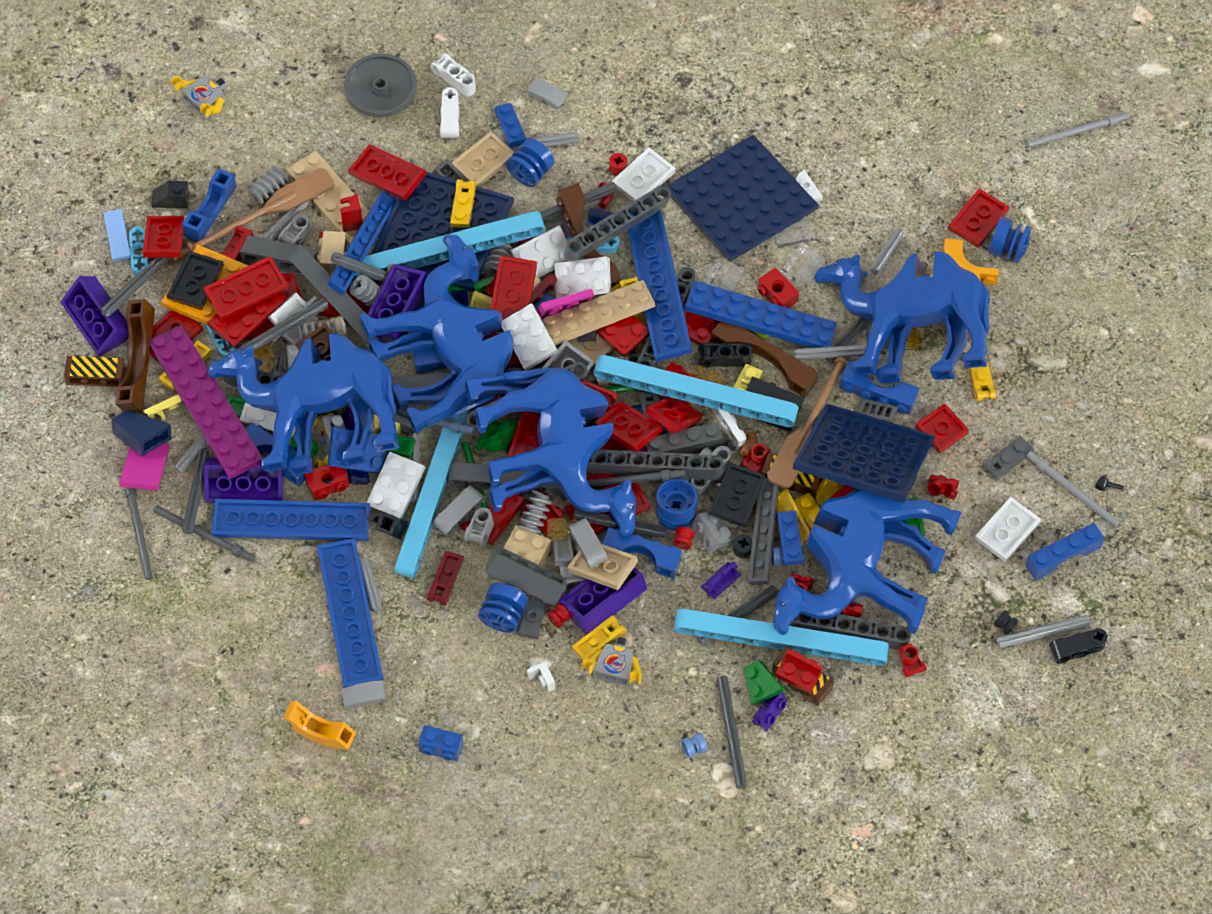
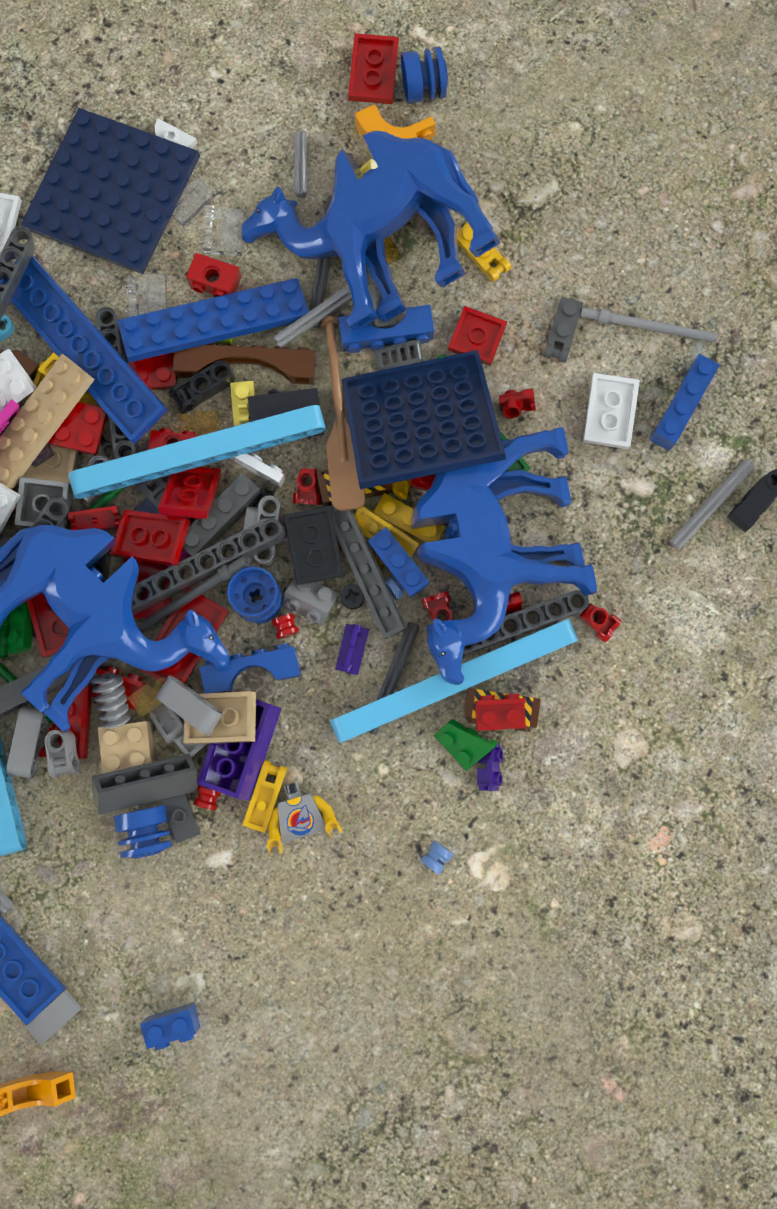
camera: 30 degrees left, 20 degrees up
dark red plate [427,550,464,606] -> none
white bracket [527,662,555,692] -> none
black axle [573,508,667,539] -> none
dark grey axle [717,676,747,789] -> none
dark orange arm [739,431,758,458] -> none
black wheel [994,610,1019,635] -> none
black hand [1095,476,1124,491] -> none

